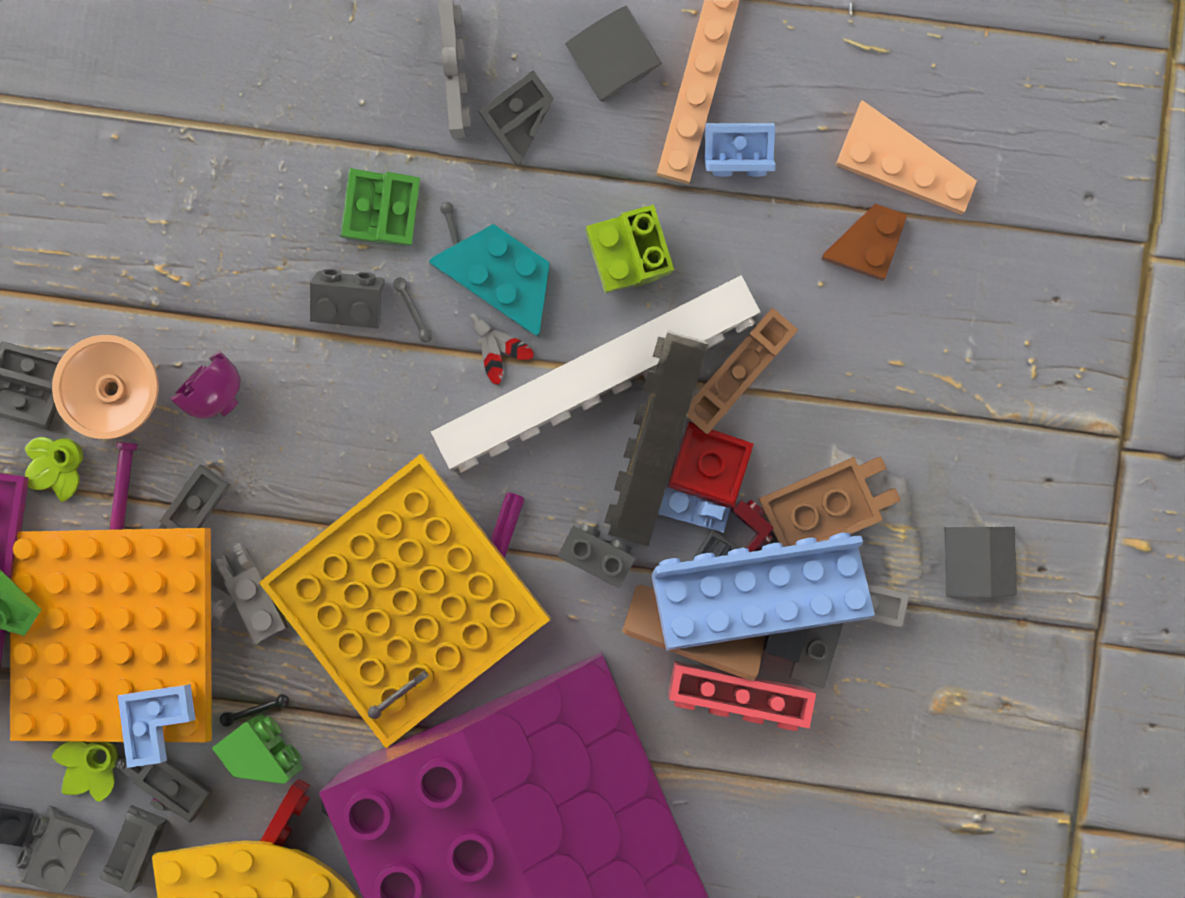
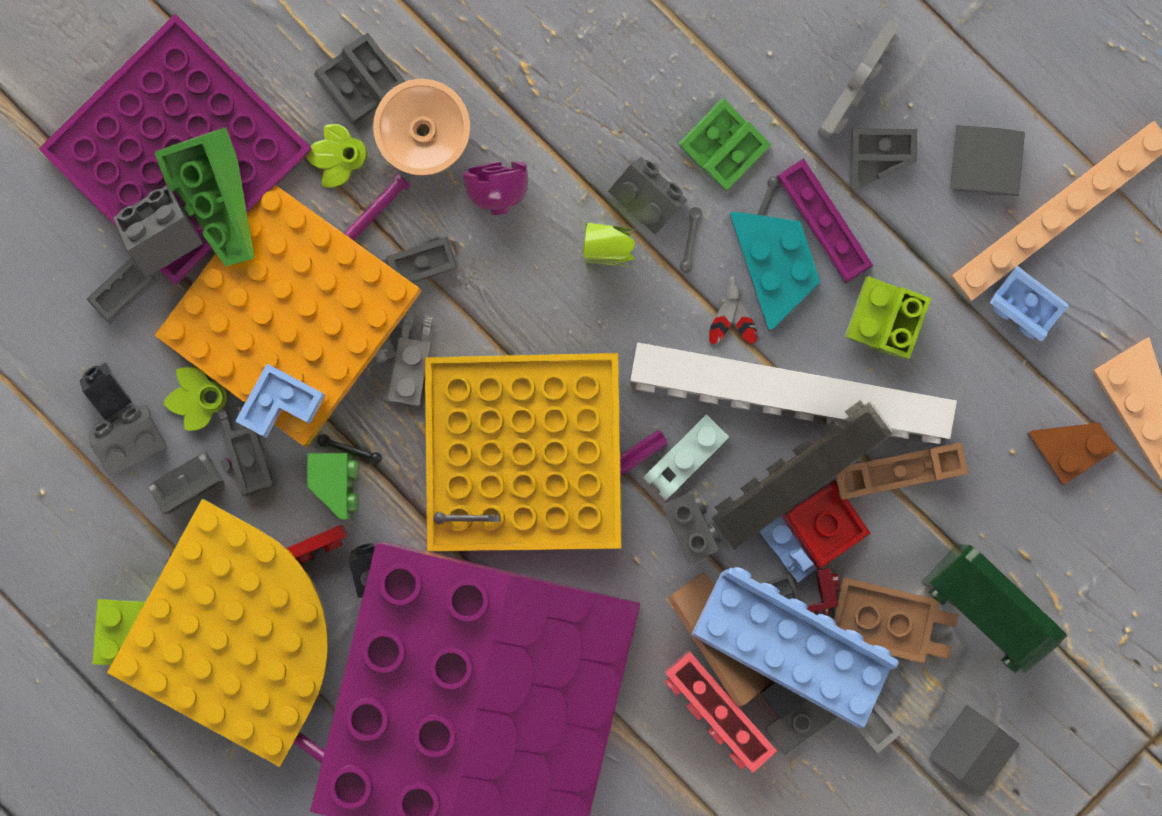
camera: 35 degrees right, 0 degrees up
none -> lime piece [583,223,637,268]
none -> light aqua plate [643,414,729,501]
none -> magenta tile [776,158,874,284]
none -> dark green windscreen [921,544,1067,674]

